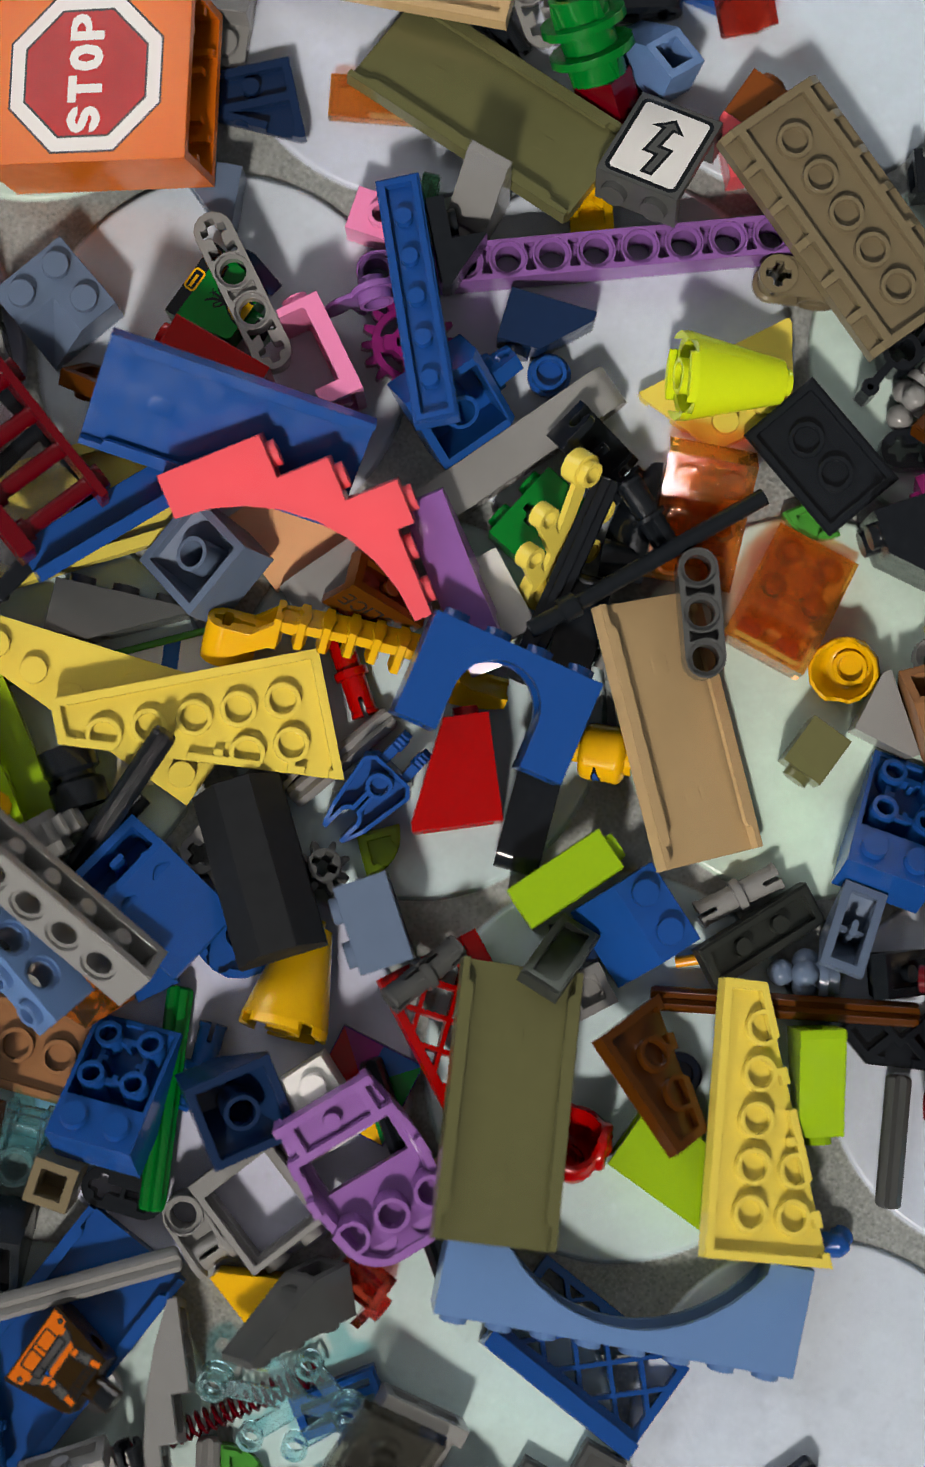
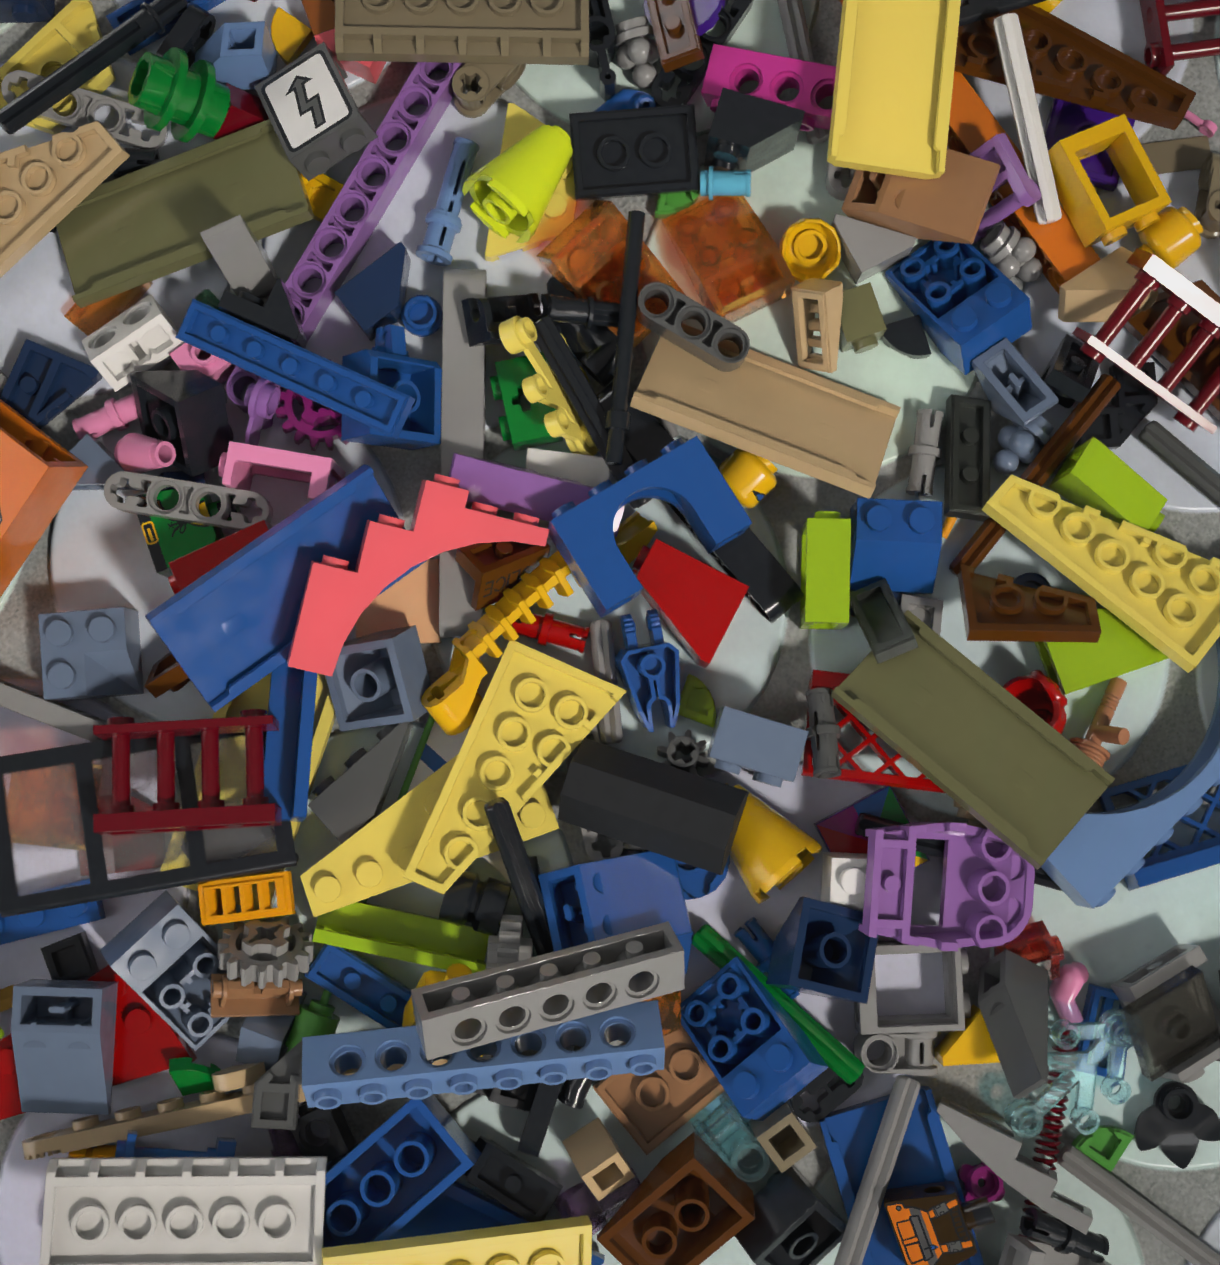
camera: 55 degrees left, 0 degrees up
none -> bright pink pin [72,393,139,440]
none -> white brick [81,294,184,392]
none -> bright pink cone [114,433,176,474]
none -> black slope [130,370,234,478]
none -> yellow tile [271,7,314,65]
none -> medium blue pin [415,137,480,266]
none -> blue arm [593,89,656,112]
none -> medium azure pin [700,166,751,200]
none -> tan slope [791,278,843,373]
none -> black tile [881,315,932,359]
none -> magenta plate [958,1161,1005,1202]
none -> bright pink arm [1049,962,1089,1027]
none -> nougat piece [1069,677,1130,768]

